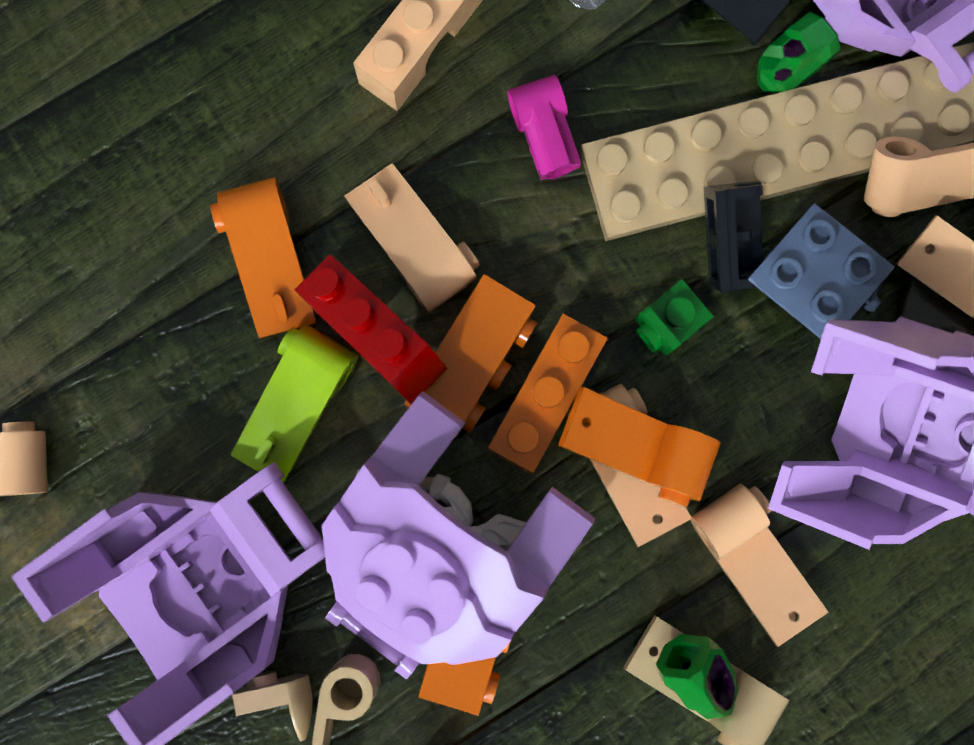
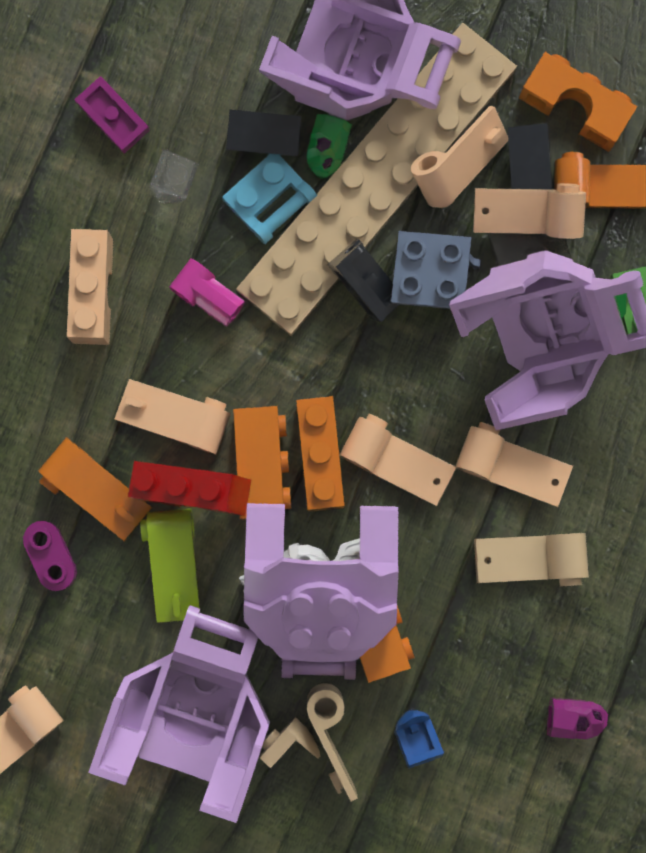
camera: 30 degrees left, 0 degrees up
orange door [558,387,721,508] -> none
green bracket [635,279,714,356] -> none
green rock [656,634,738,719] -> none
none -> magenta plate [23,521,77,591]
none -> medium azure plate [222,154,317,244]

